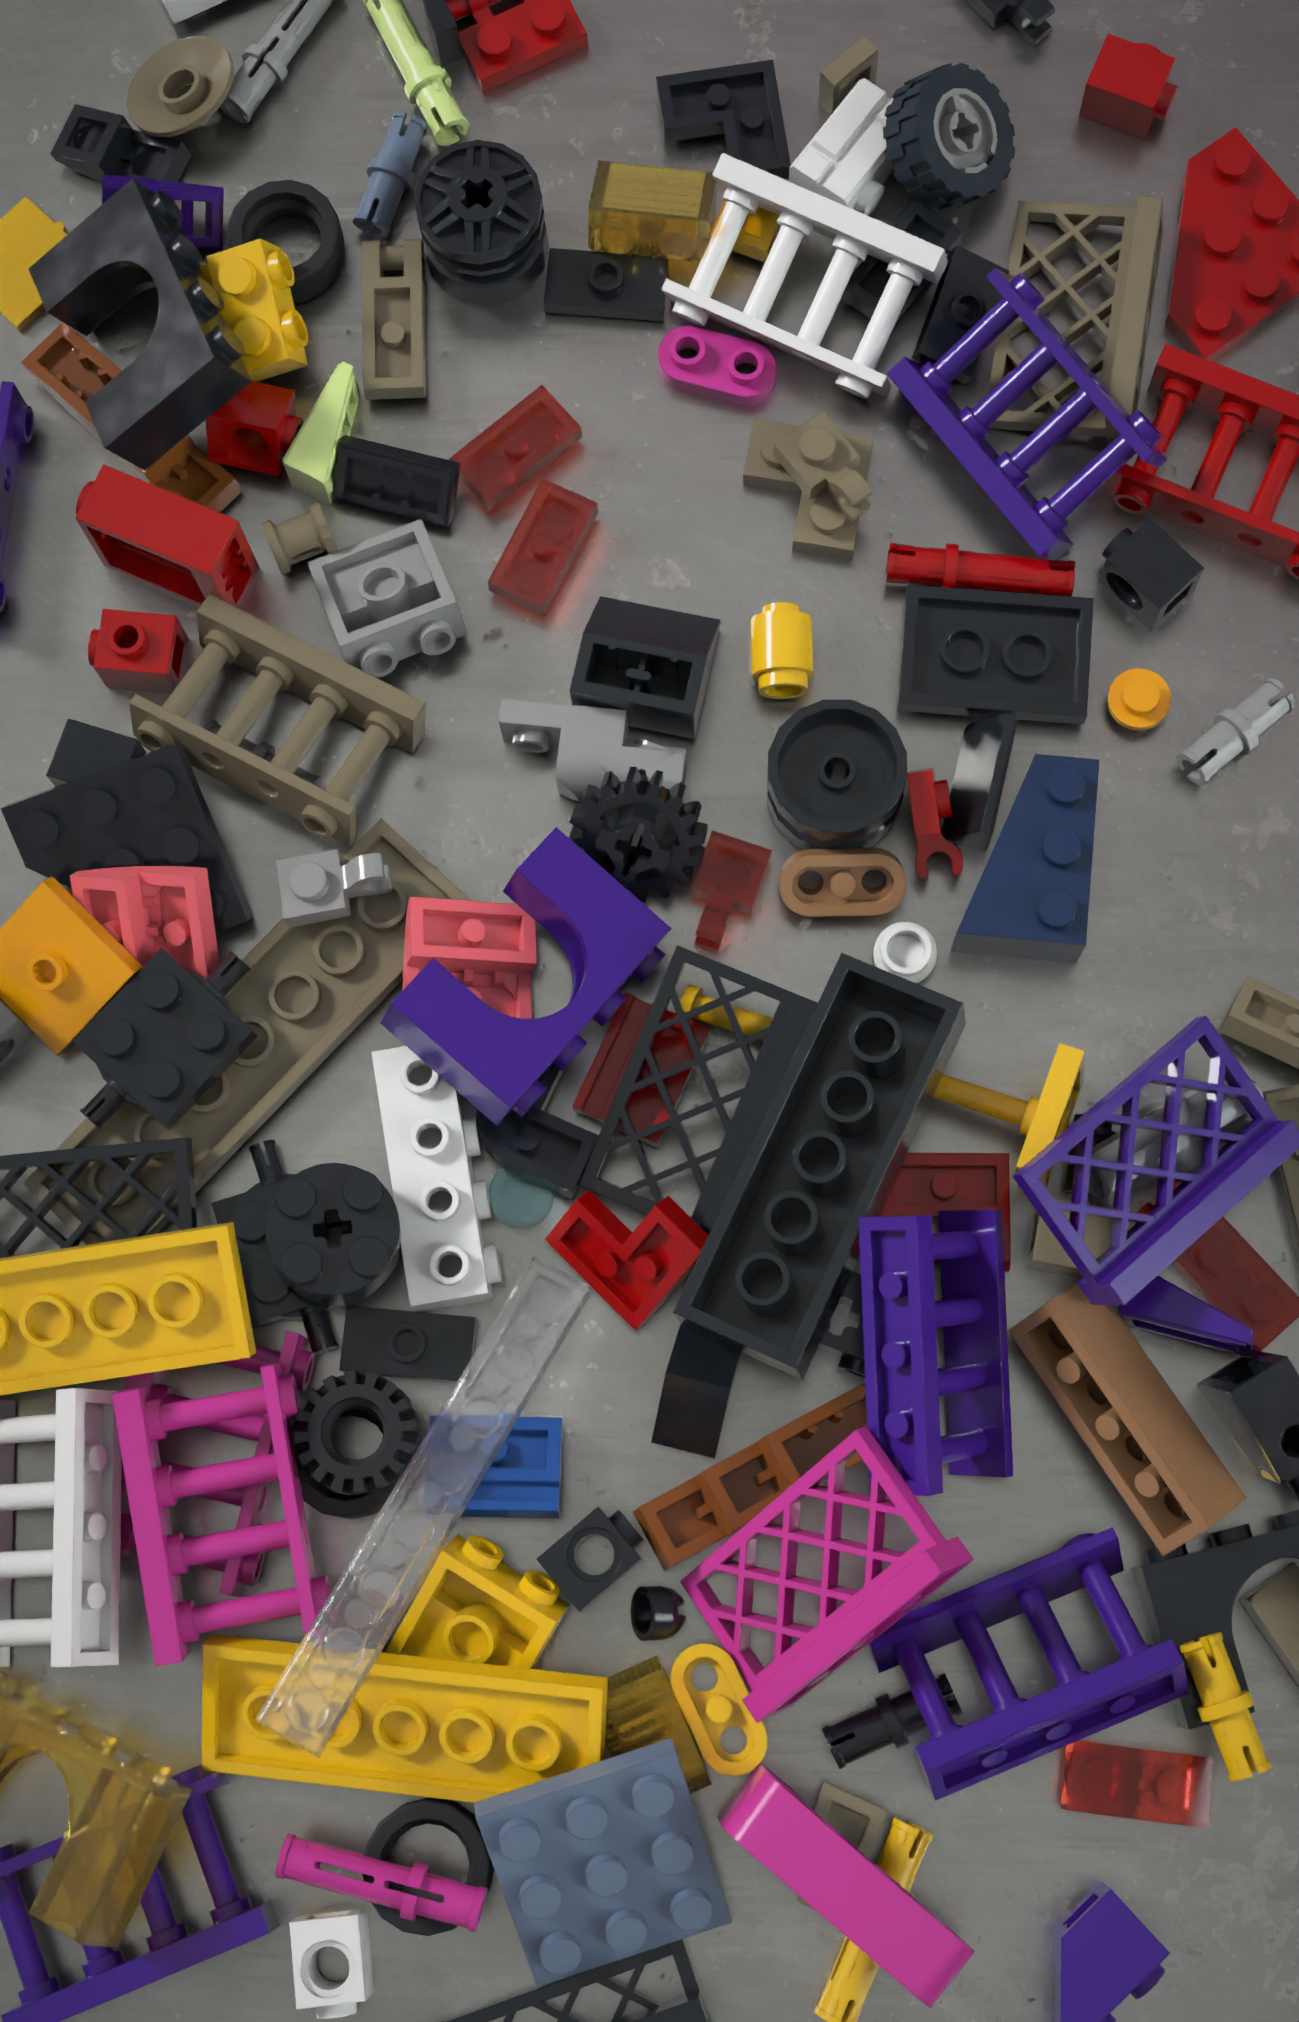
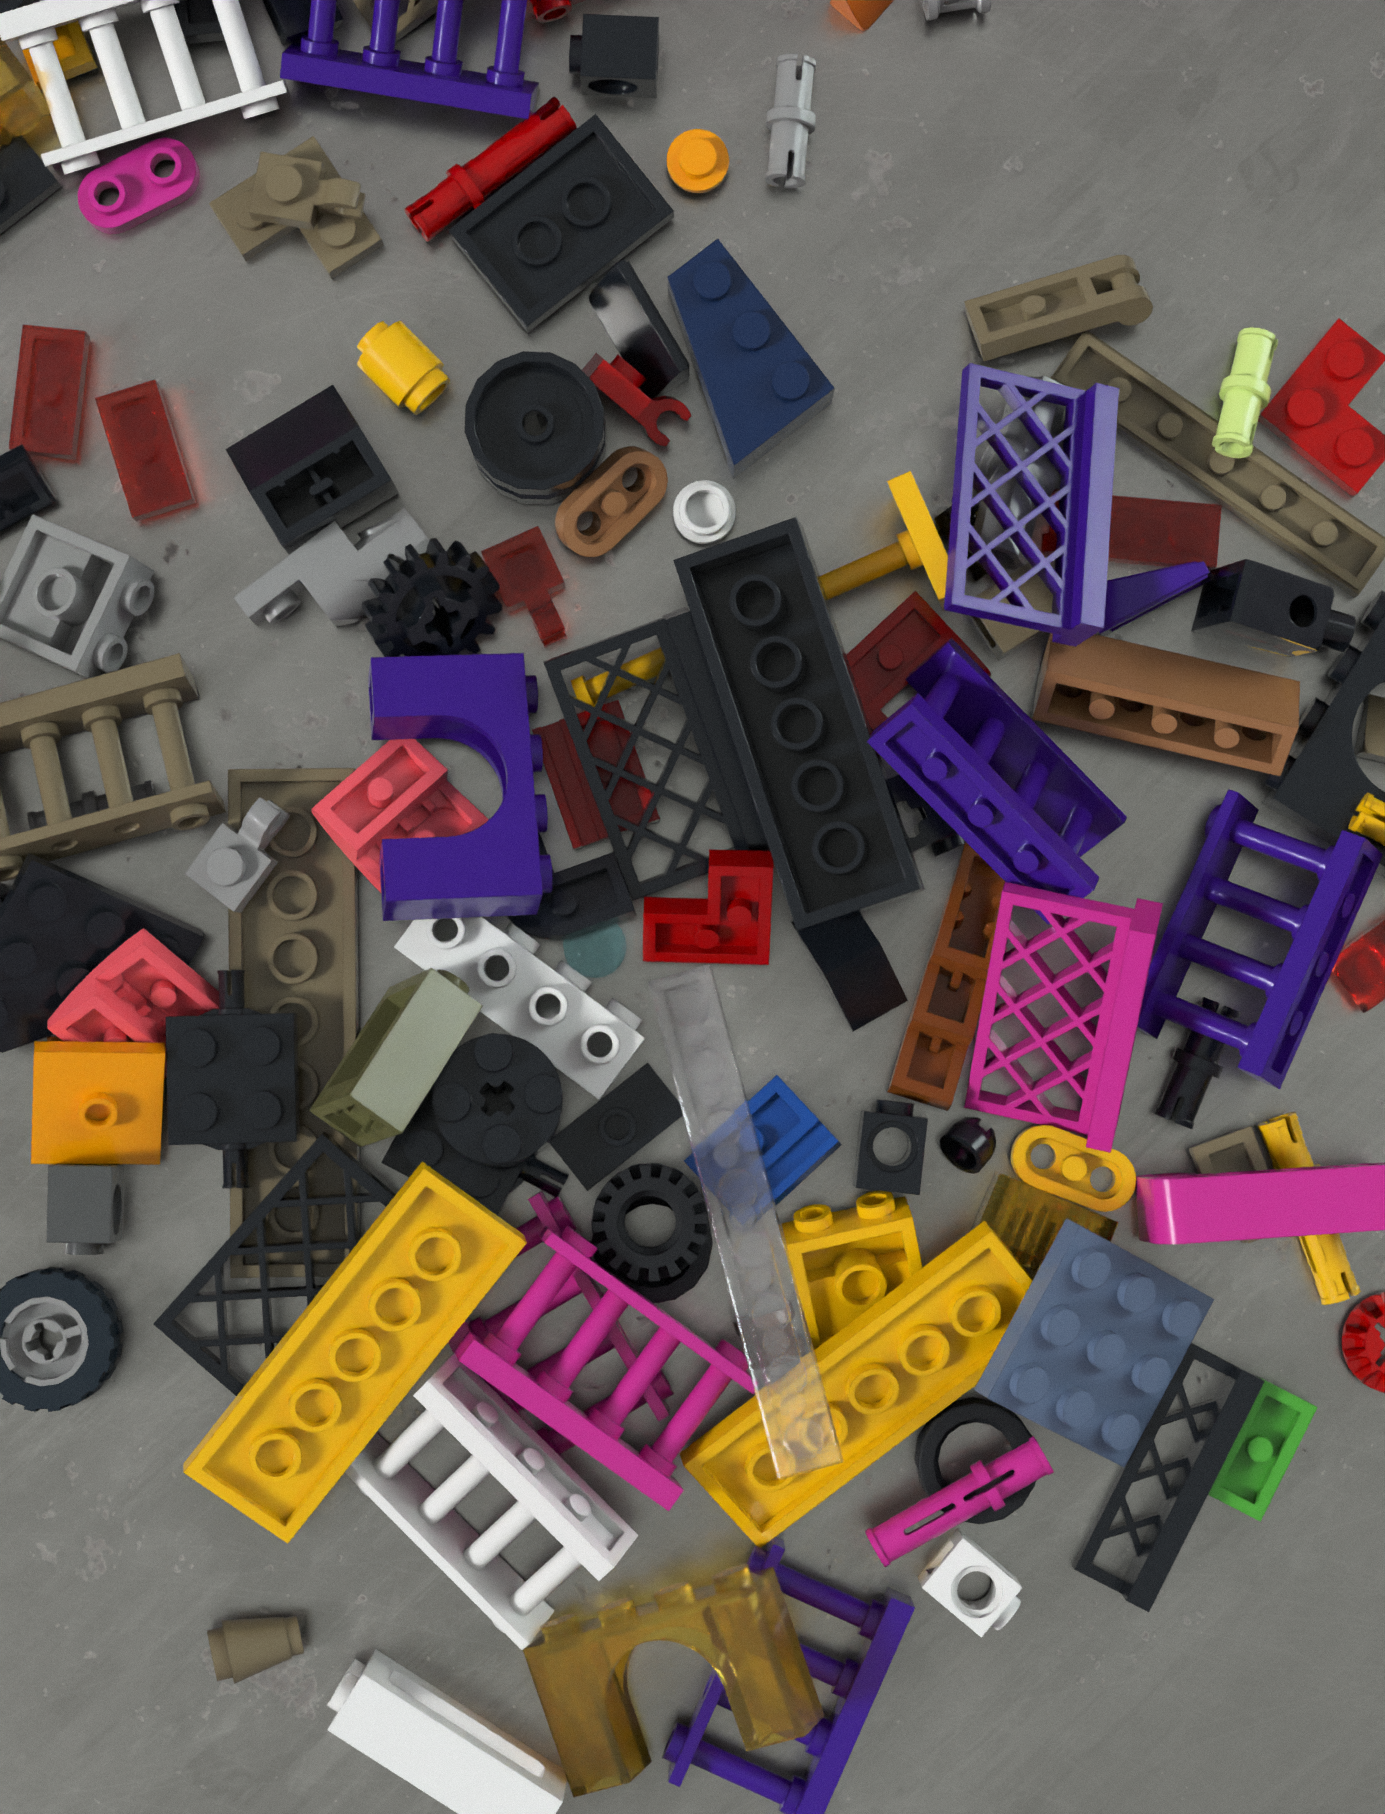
camera: 50 degrees left, 10 degrees up
none -> window [309,968,483,1147]

